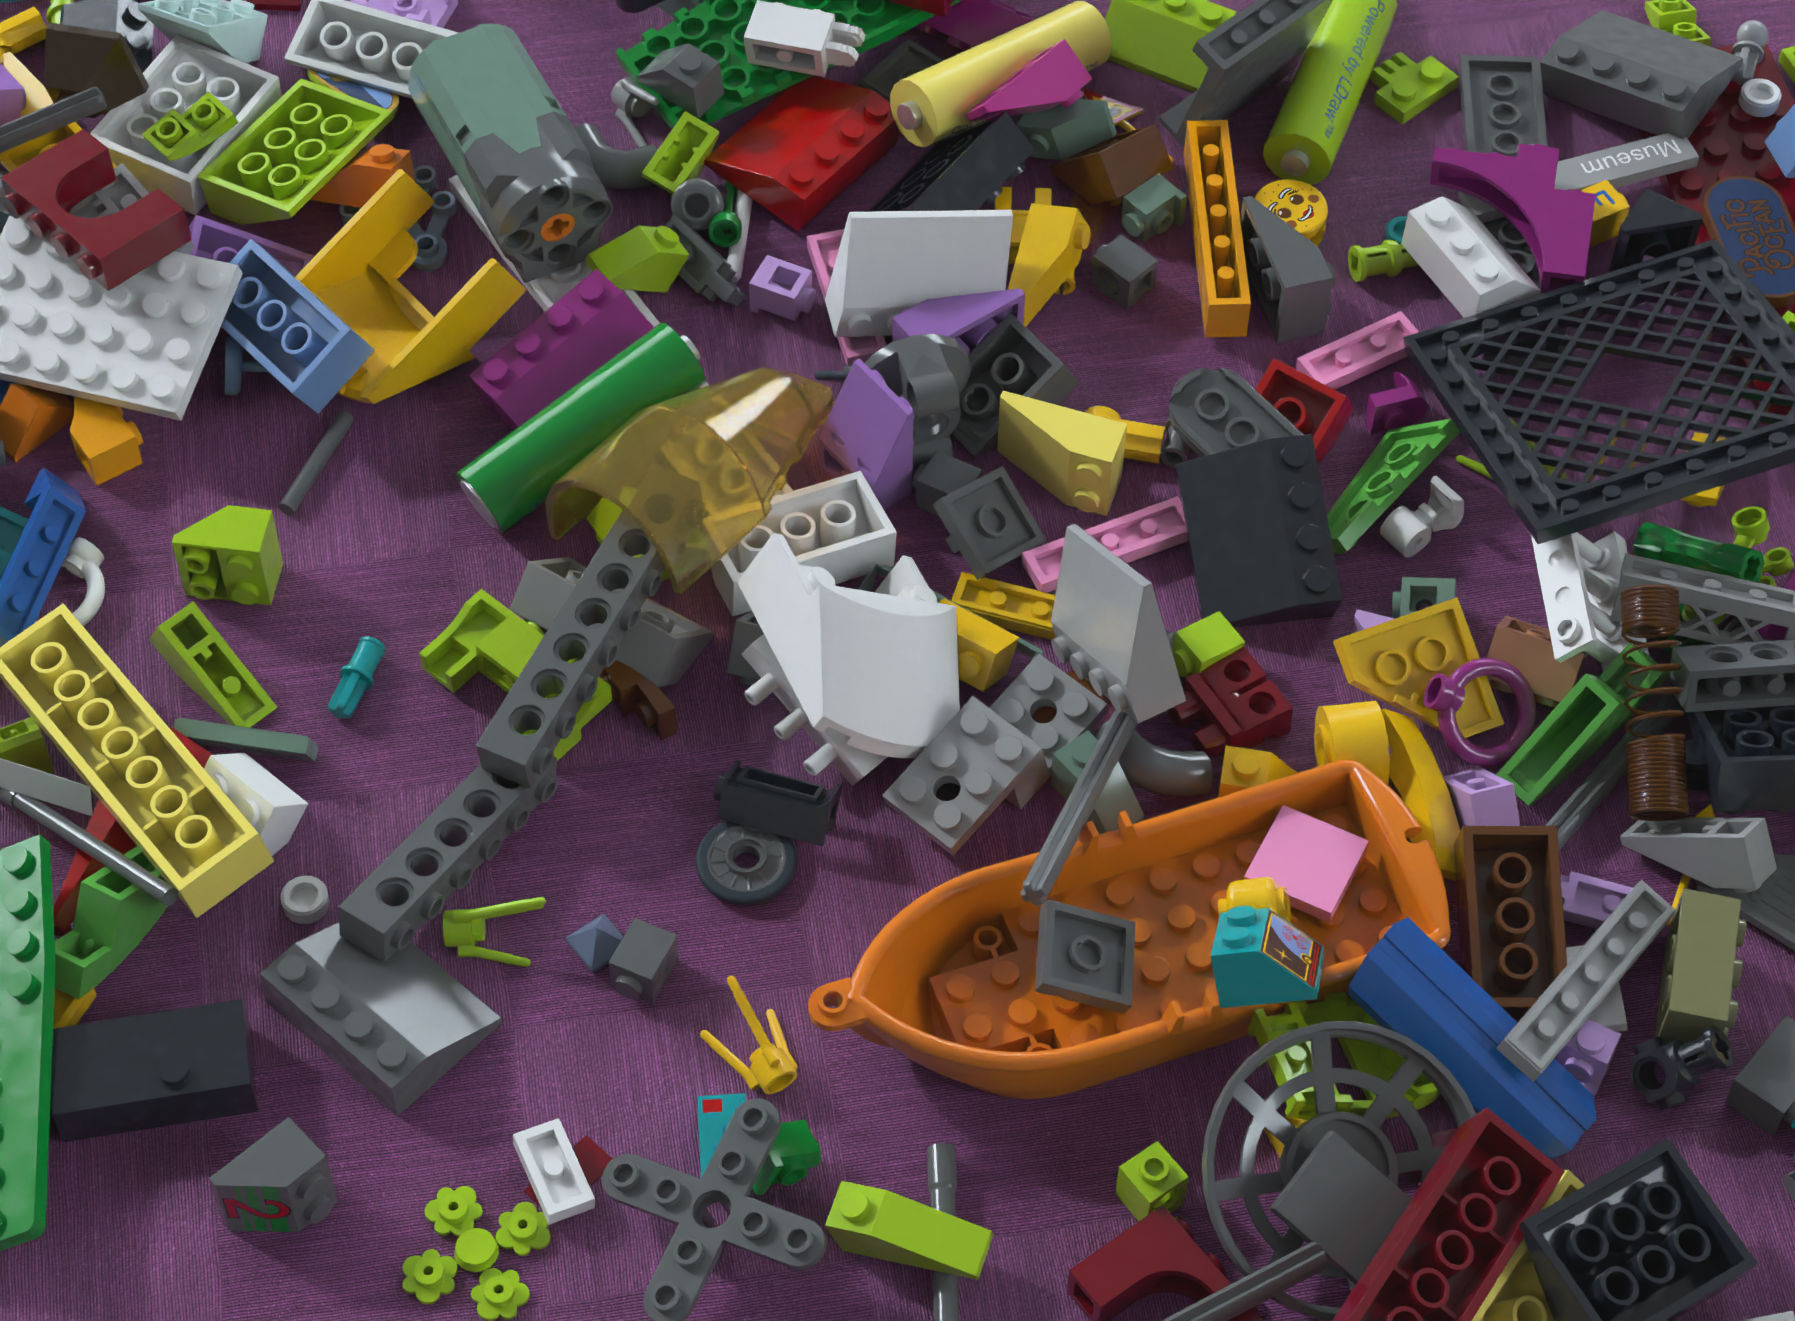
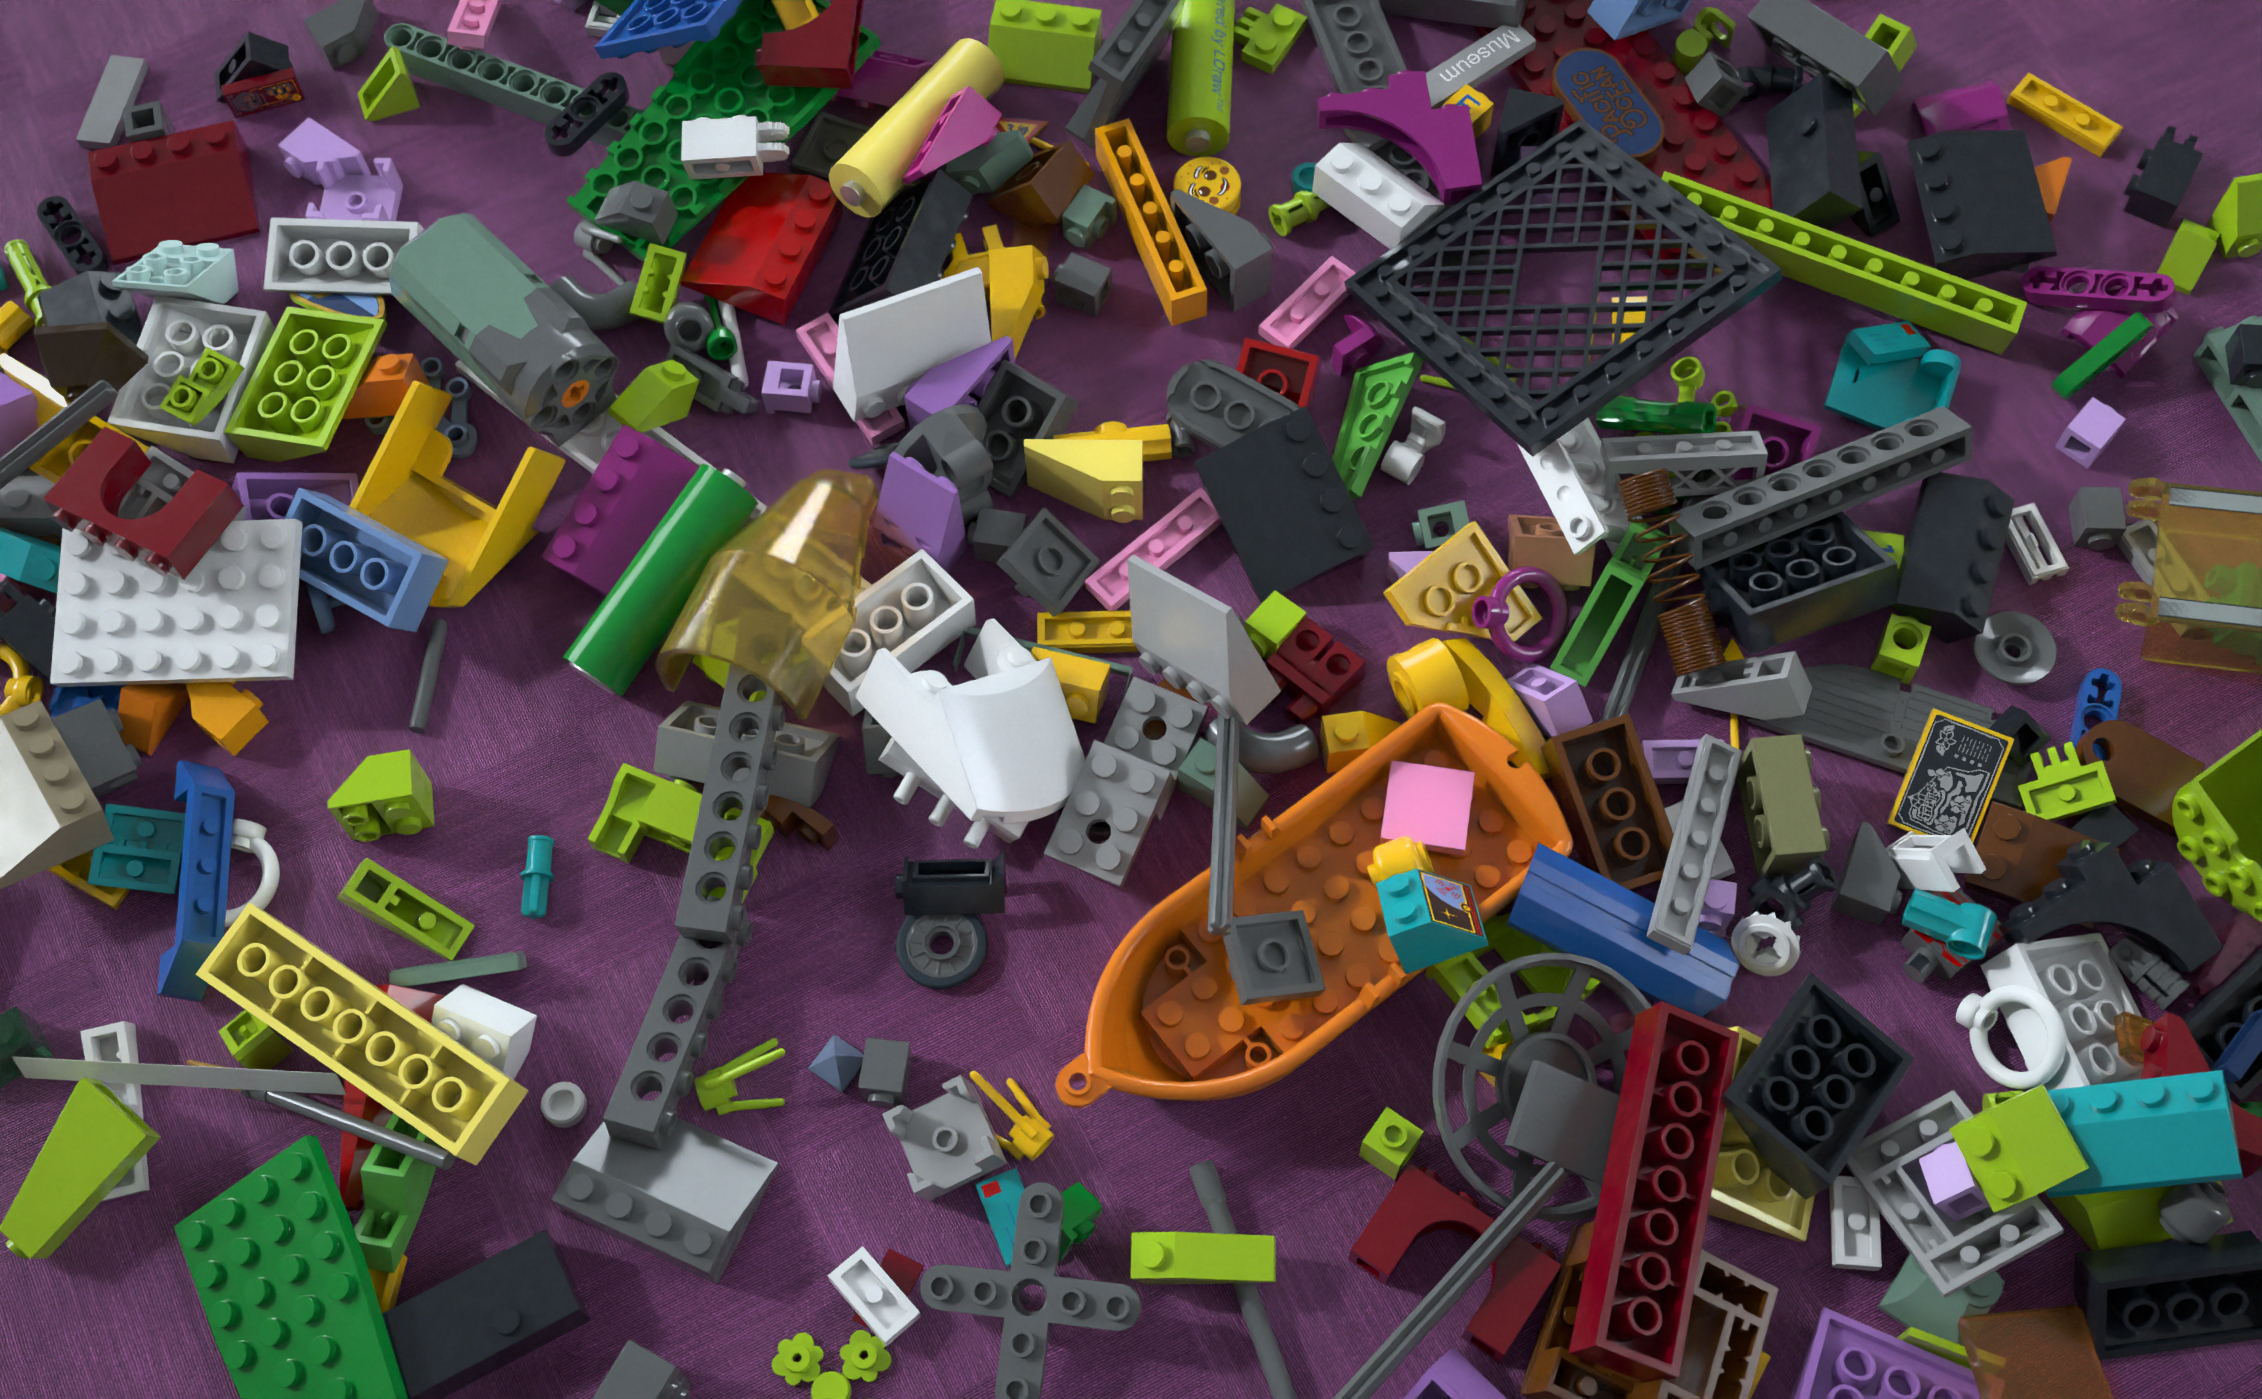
camera: 15 degrees left, 10 degrees up
none -> light grey panel [882,1075,1007,1202]
none -> white gear [1731,911,1801,976]

